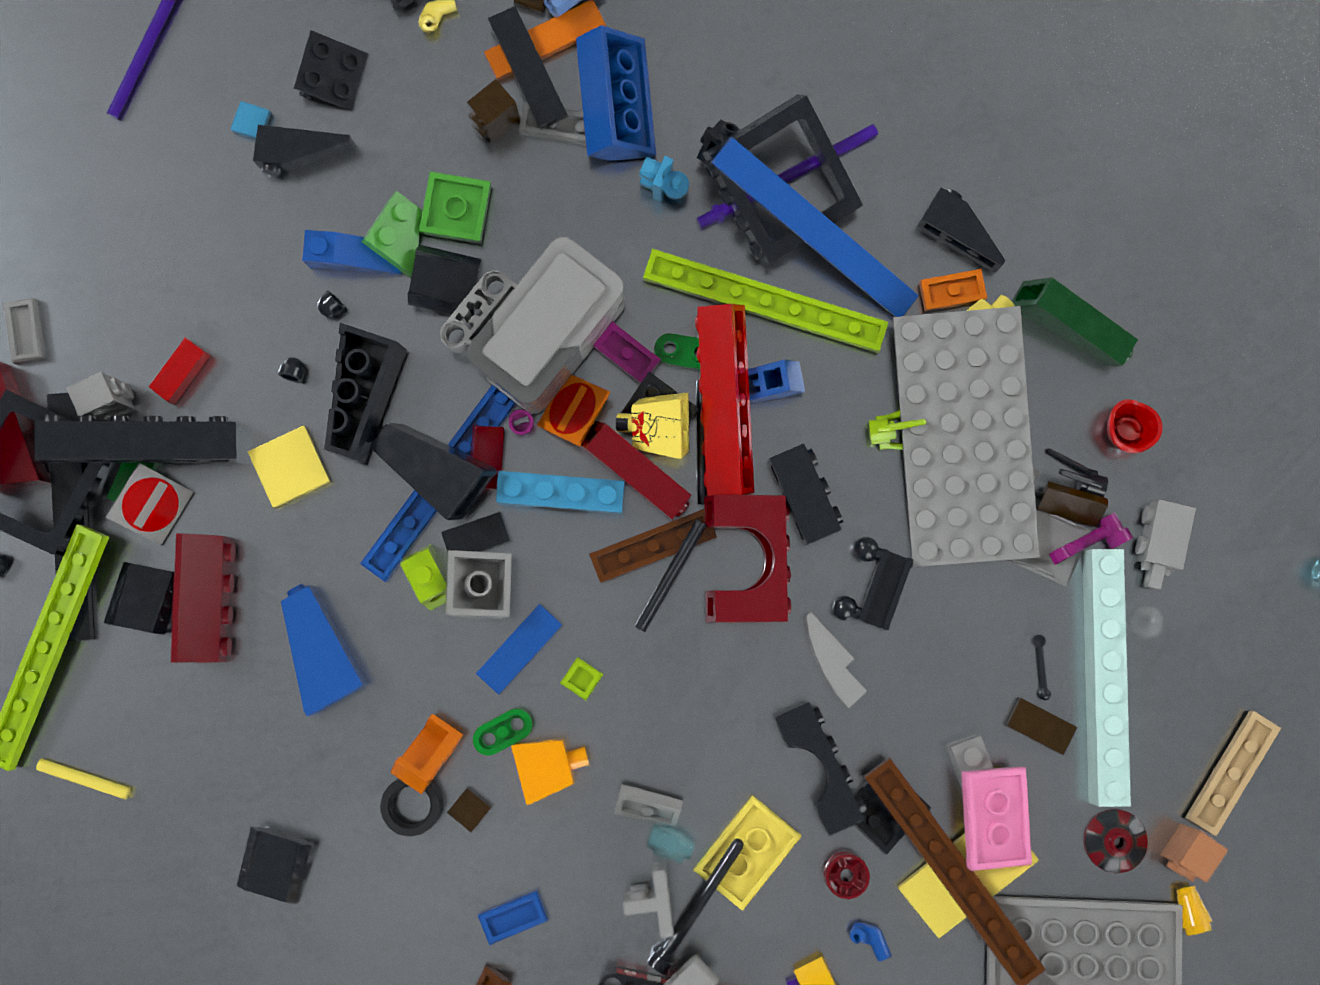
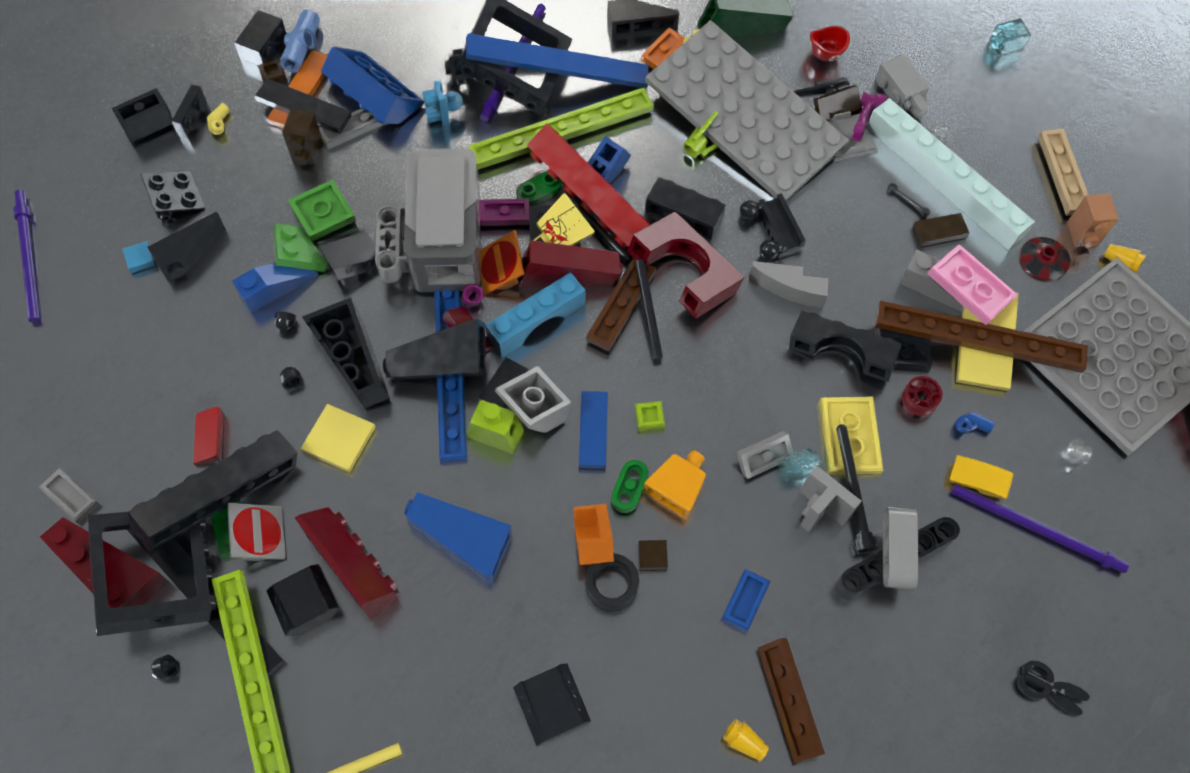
camera: 45 degrees left, 20 degrees down
light grey brick [66,372,135,421] -> none

